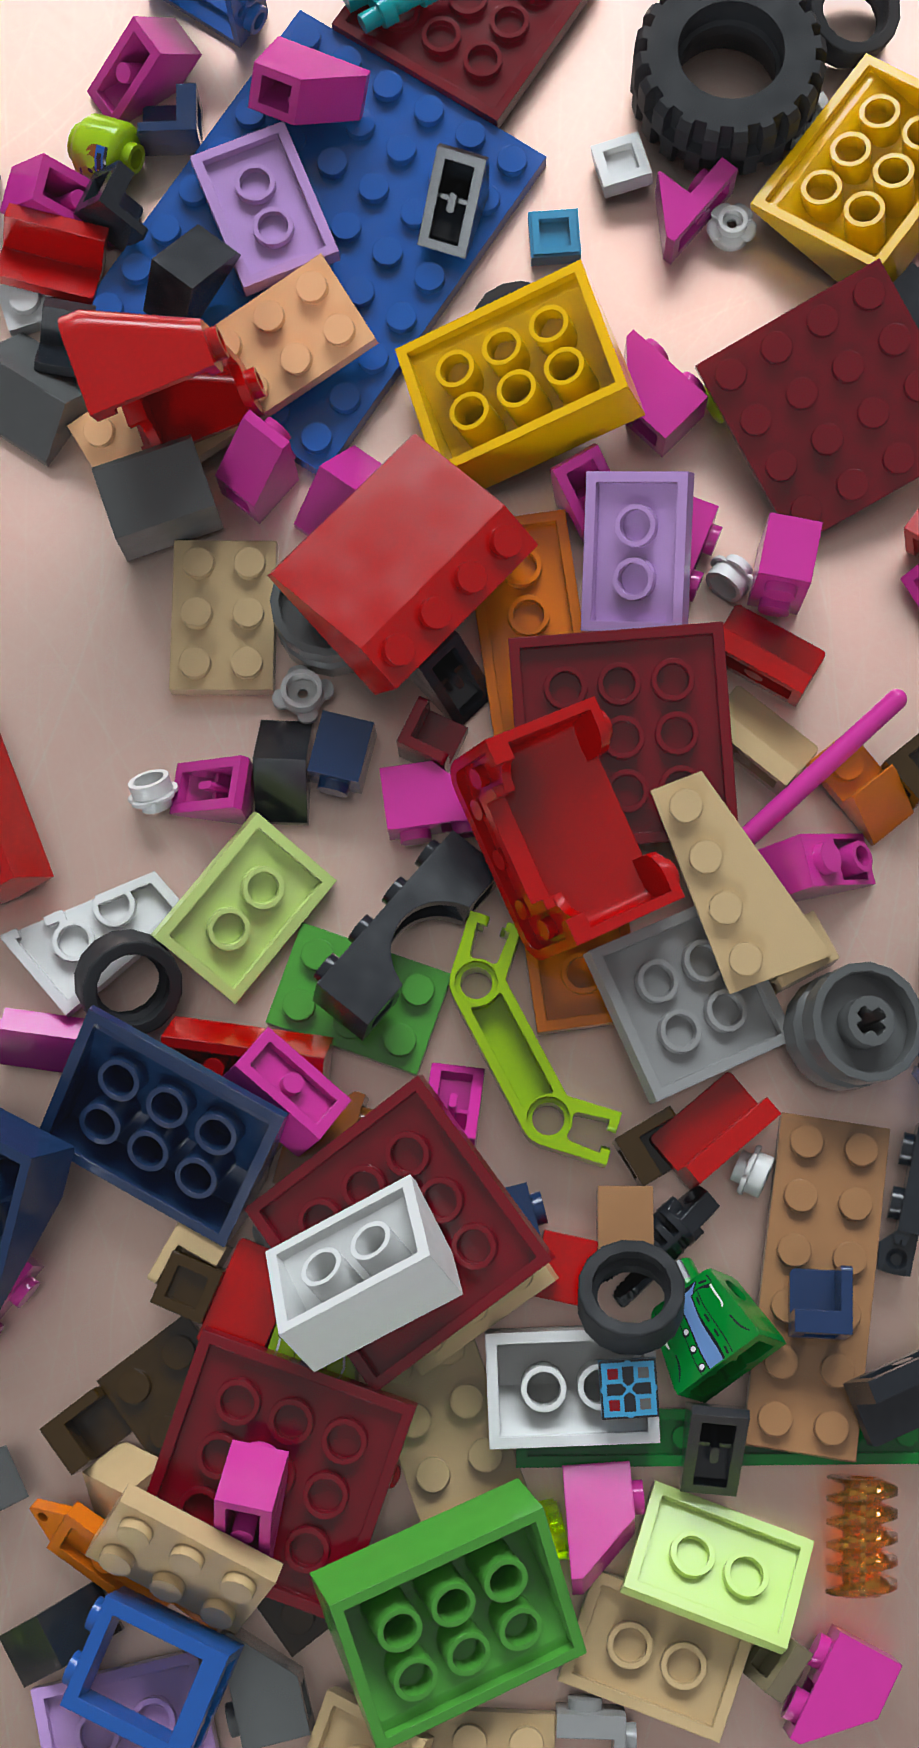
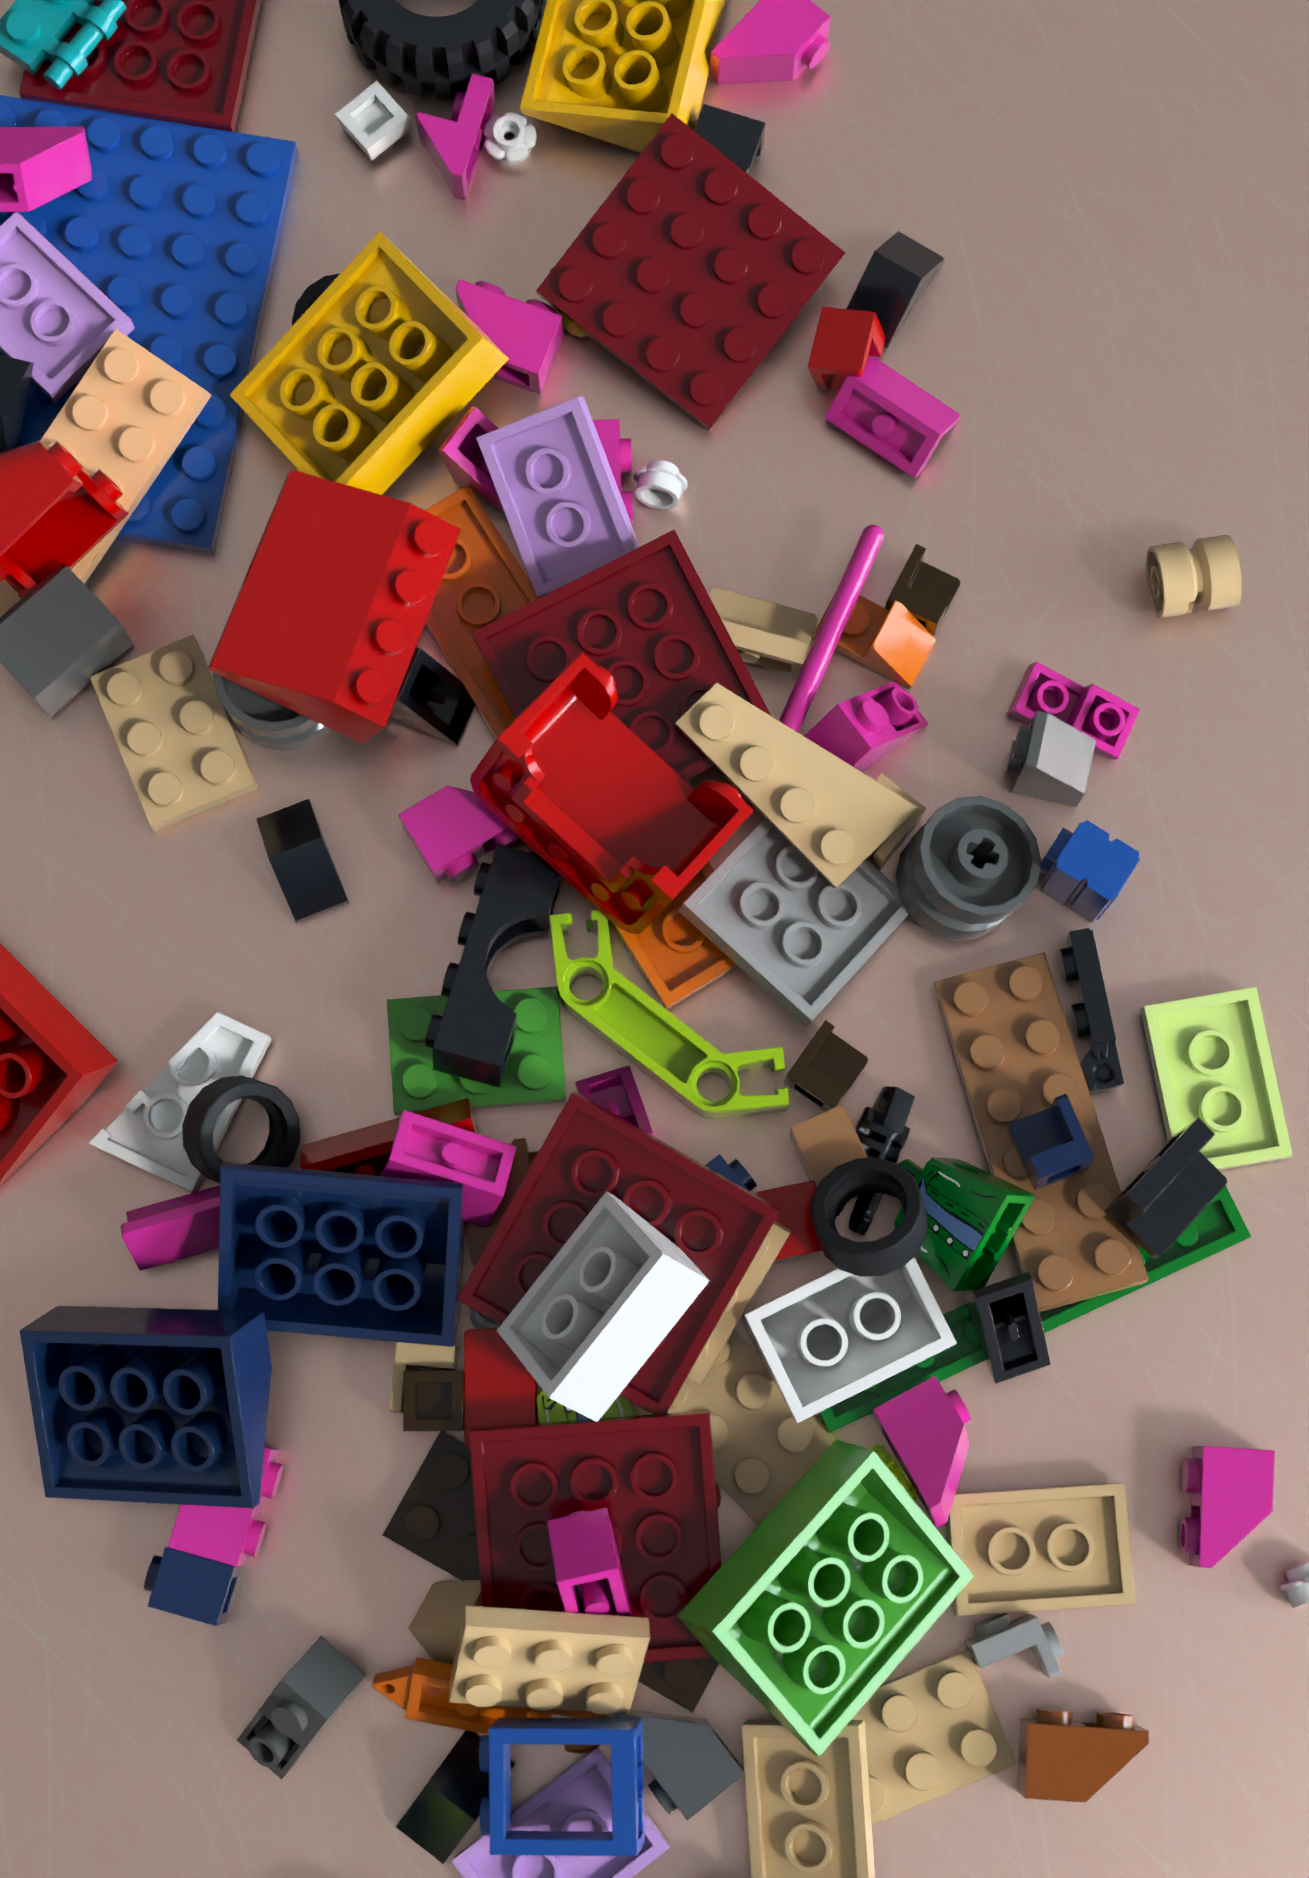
camera: 30 degrees left, 0 degrees up
dark brown panel [39,1386,132,1475] -> none
white plate [128,769,179,814] -> none
yellowish green plate [151,812,337,1004] -> none
dark pink slope [169,755,254,824] -> none
dark pink slope [215,410,299,524] -> none
white plate [272,665,334,724] -> none
dark pink slope [294,445,381,536] -> none
dark blue brick [307,710,377,797] -> none
dark red panel [396,696,468,773] -> none
black slope [417,143,489,259] -> none
dark azure tile [528,208,581,266] -> none
tile [598,1357,660,1420] -> none
yellowish green plate [620,1480,814,1655] -> none
red panel [649,1072,781,1189] -> none
red panel [723,604,825,707] -> none
white plate [730,1145,775,1198] -> none
dark tan plate [743,1636,813,1703] -> none
dark pink brick [747,512,823,618] -> none
clear orange piece [825,1474,898,1598] -> none

